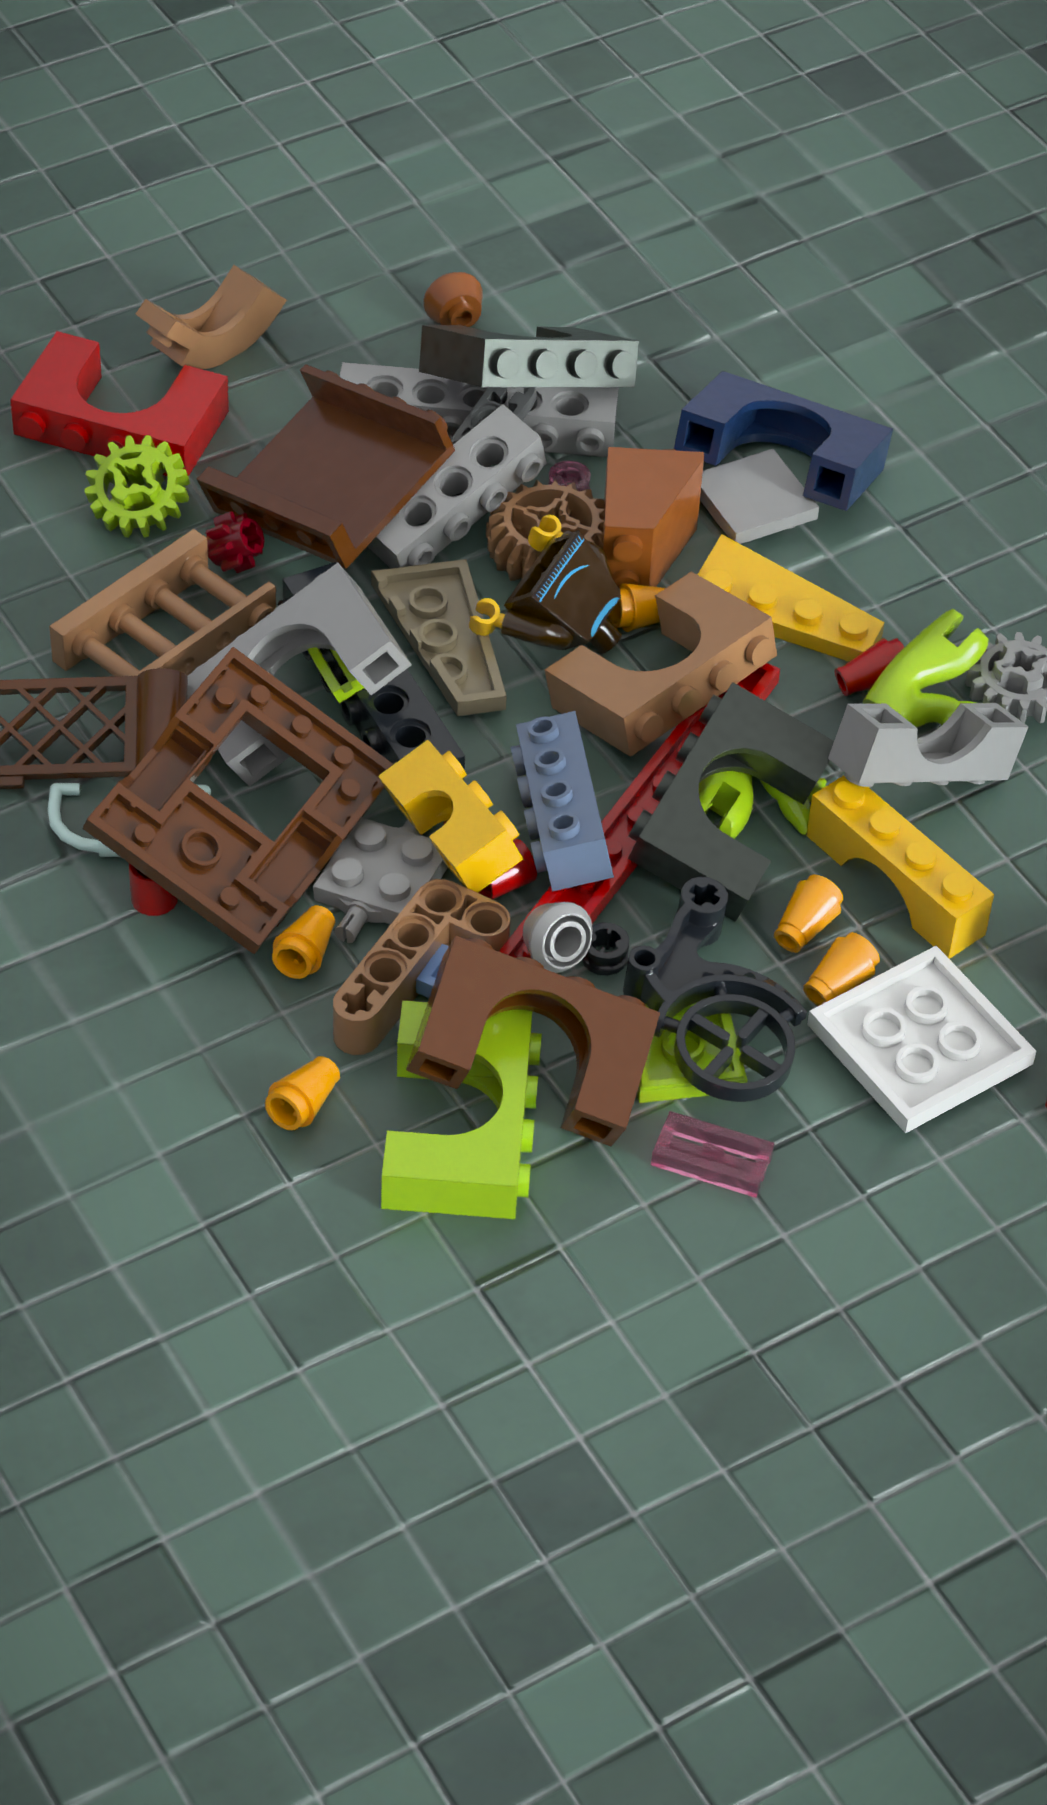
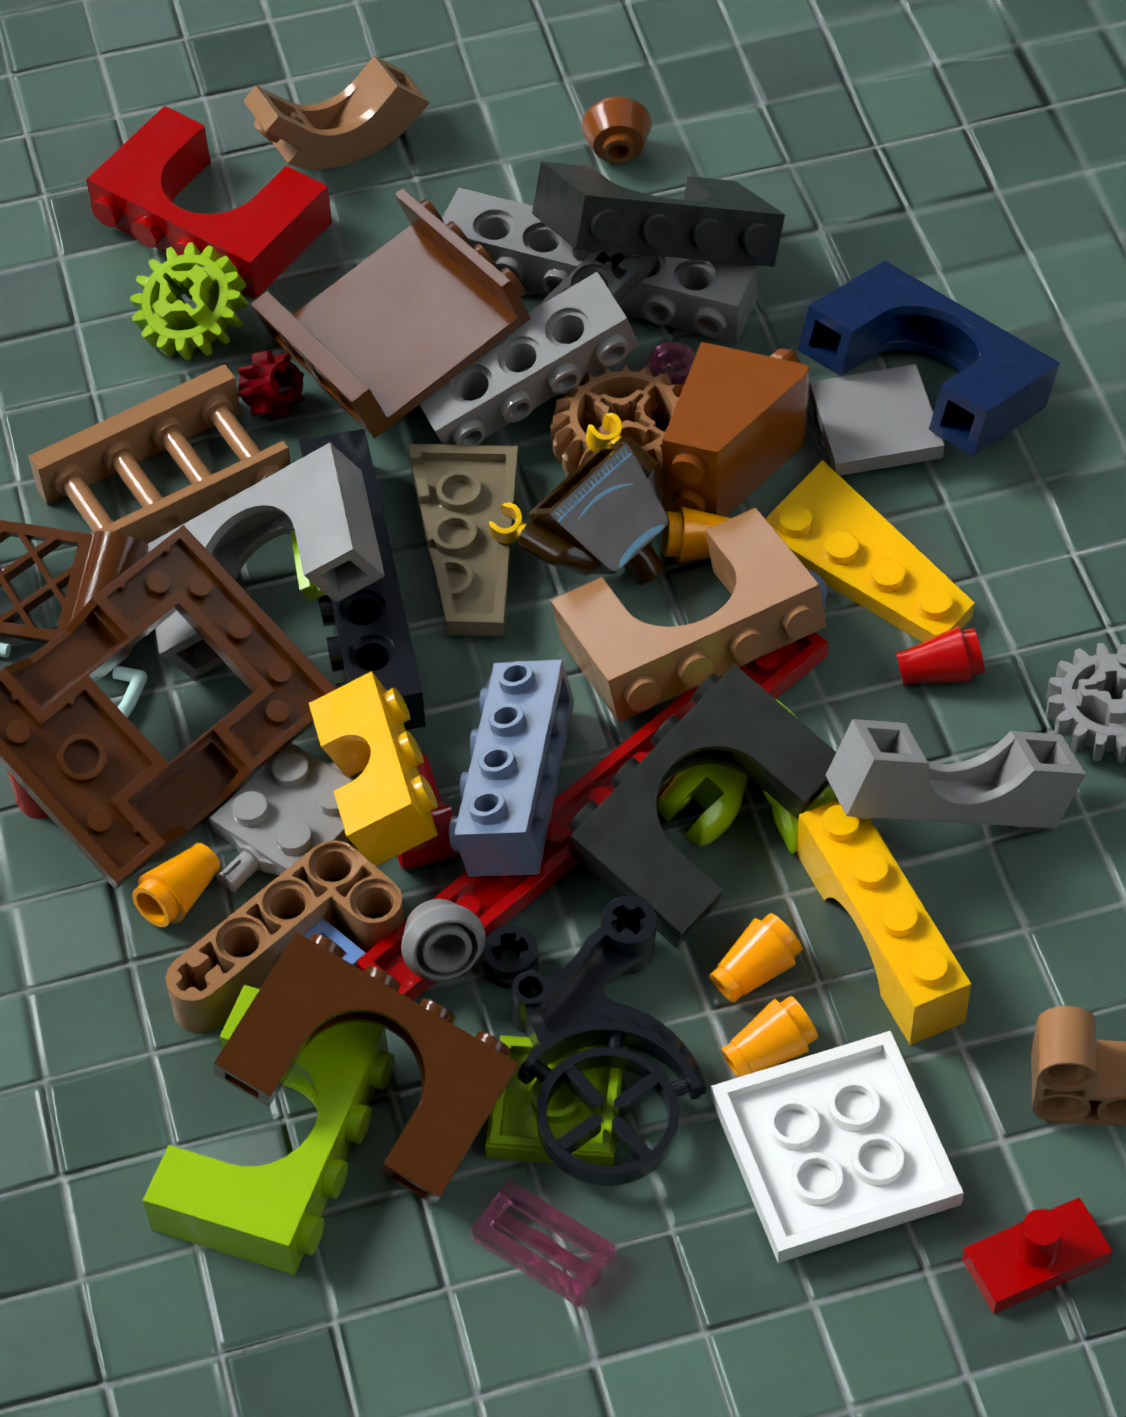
camera: 20 degrees right, 5 degrees up
light orange cone [265,1056,340,1130] -> none
lime piece [862,608,989,728] -> none

